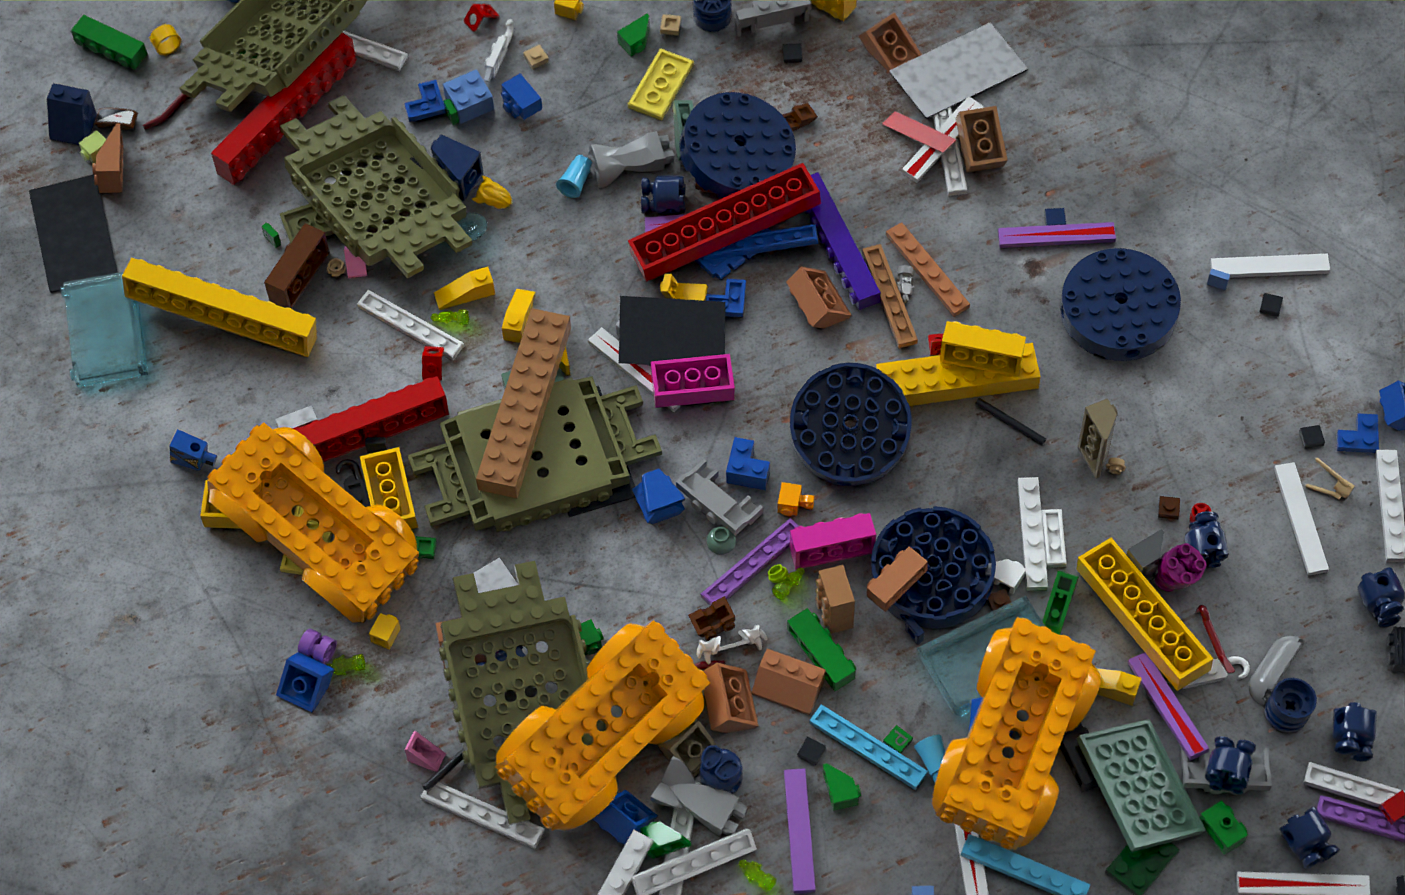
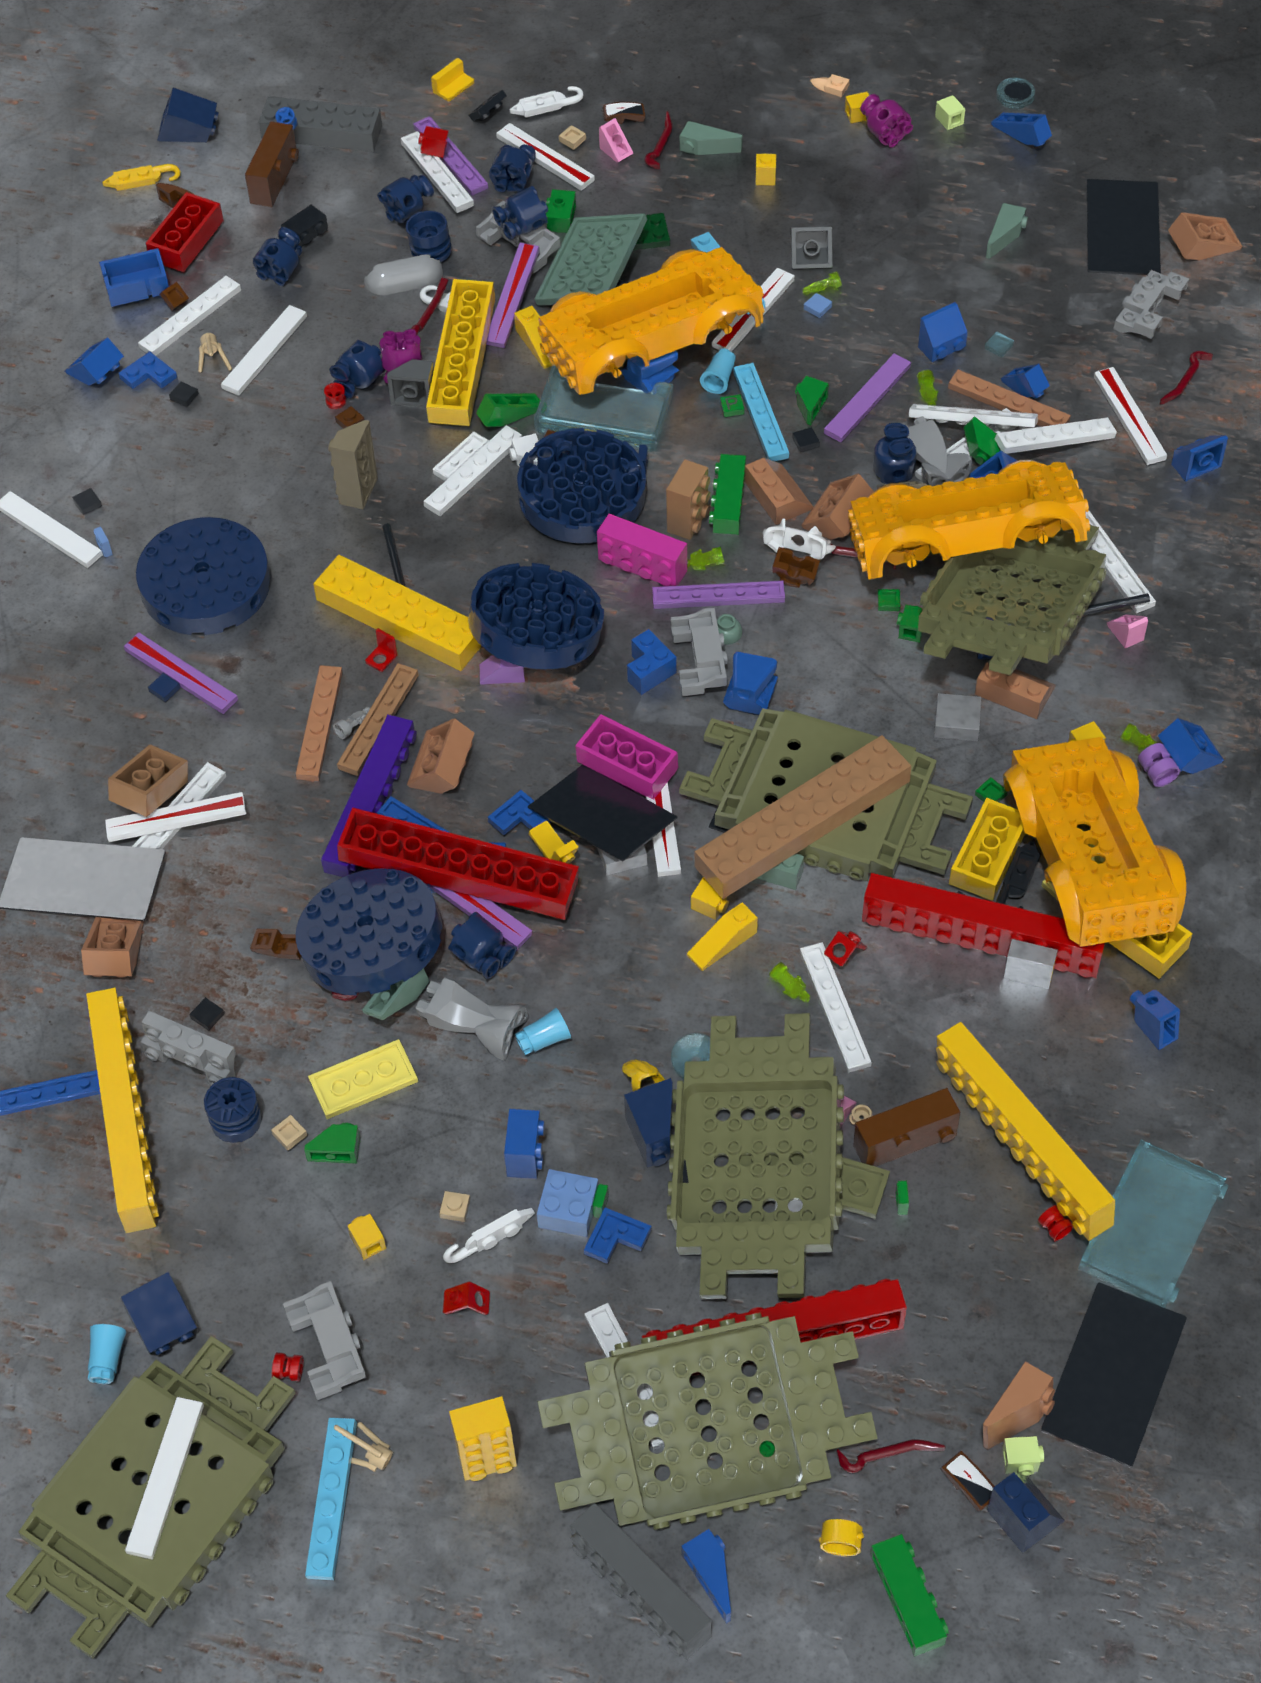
camera: 140 degrees left, 5 degrees down
yellow slope [434,267,495,310] -> none
lime plate [768,564,788,583] -> none
light orange brick [778,482,814,516] -> none
nougat brick [867,547,928,612] -> none
sticker [882,111,957,152] -> none
yellow brick [940,321,1026,377] -> none

